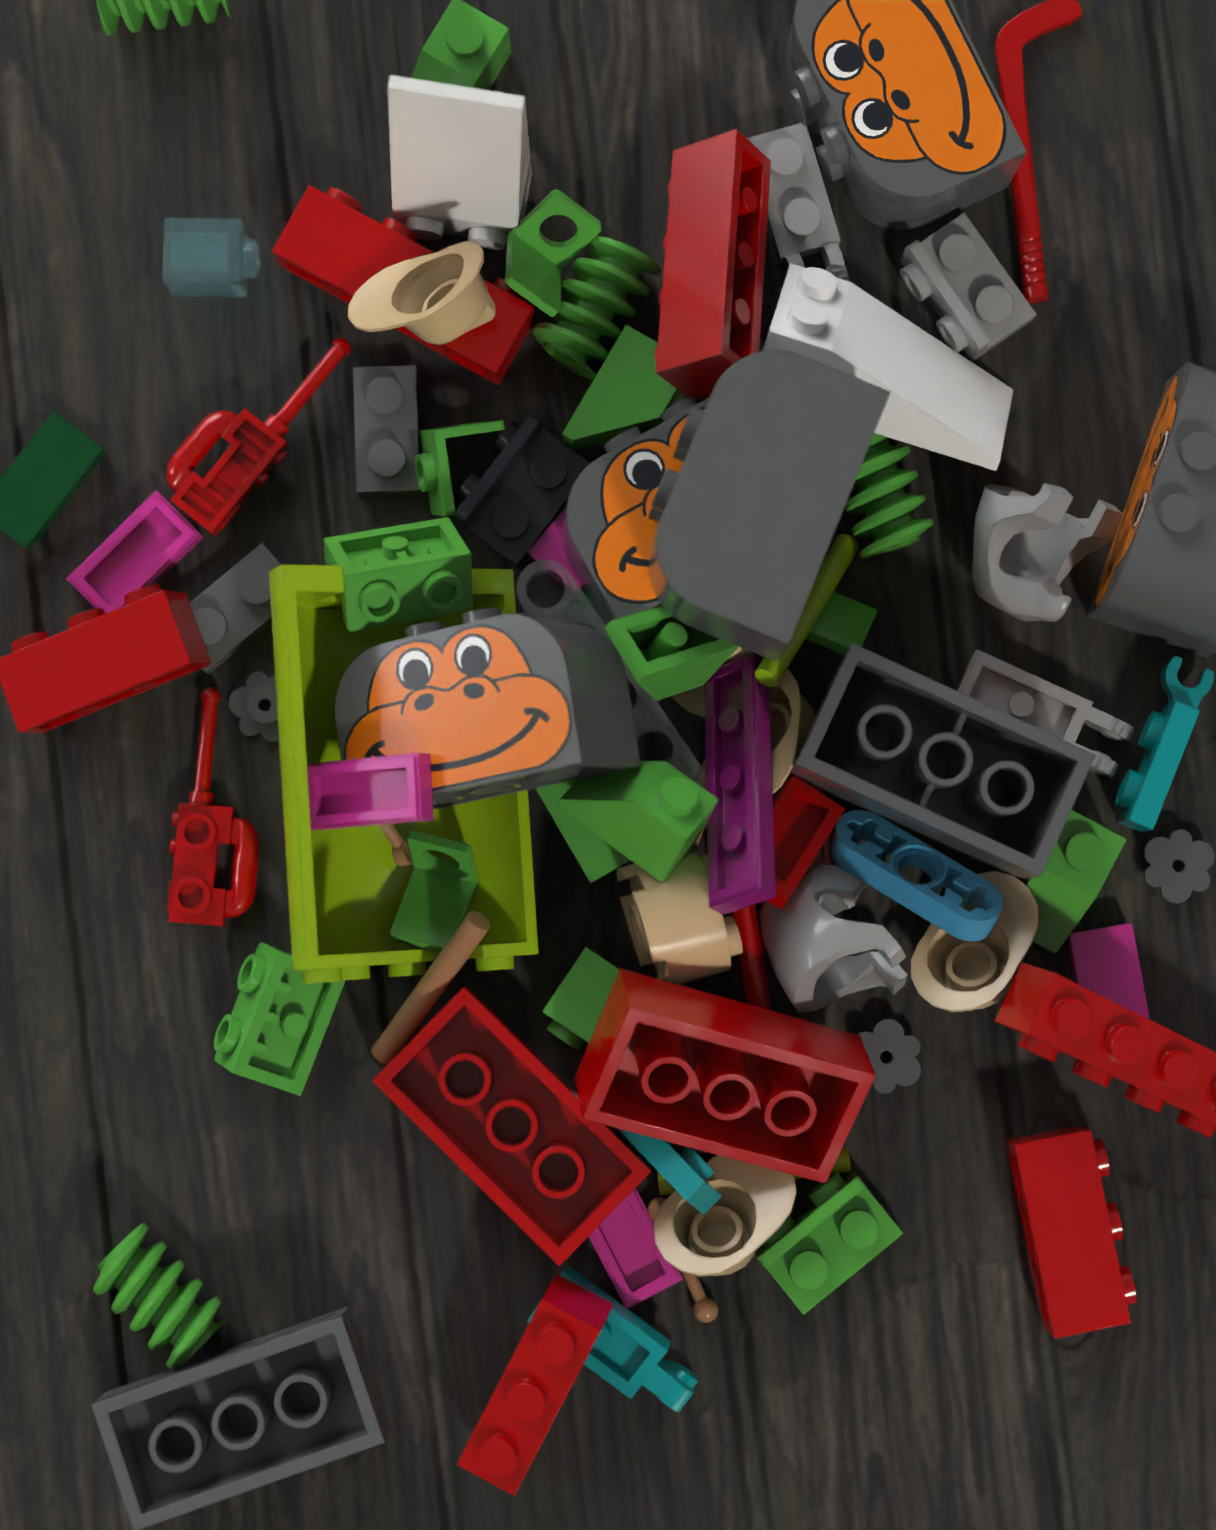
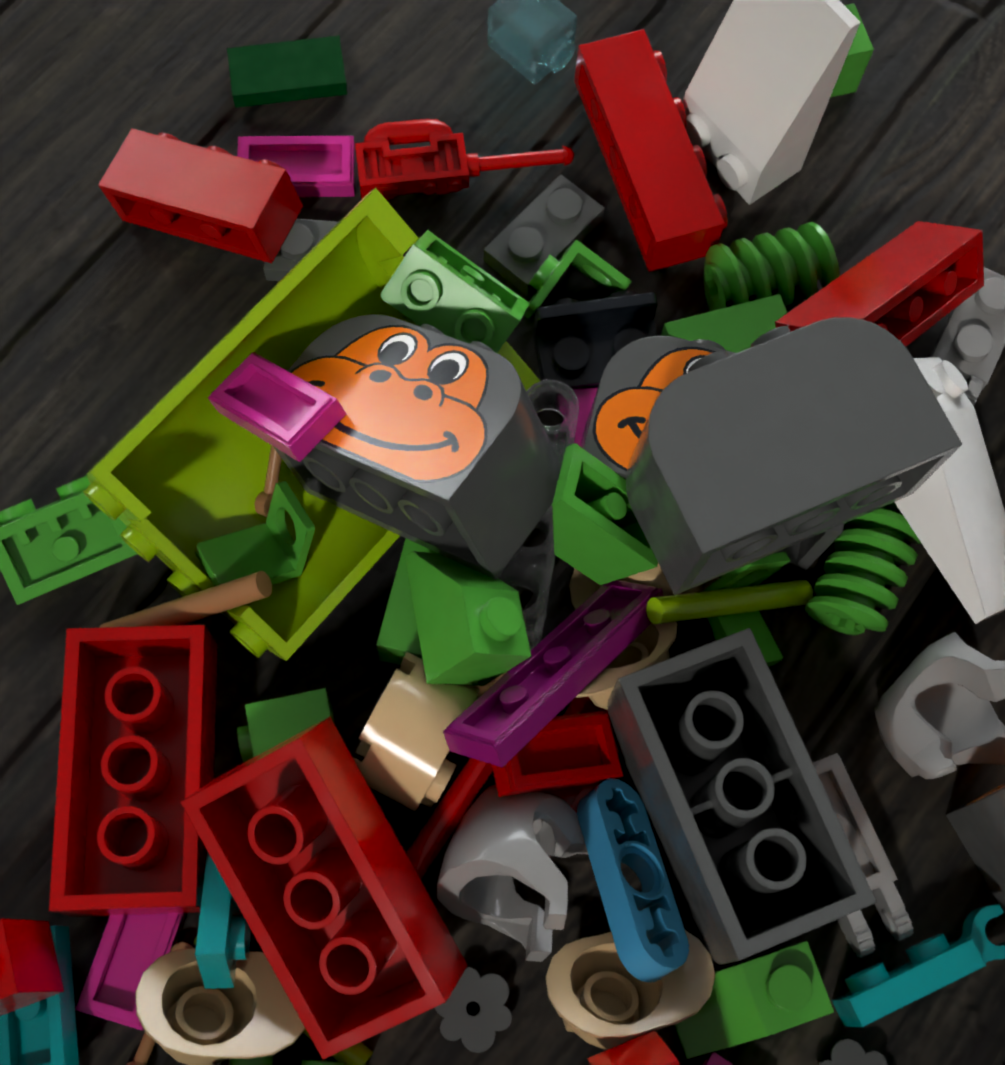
camera: 40 degrees right, 15 degrees down
red piece [167,687,260,926] -> none
tan piece [348,241,496,345] -> none
bright green bracket [505,189,601,317] -> none

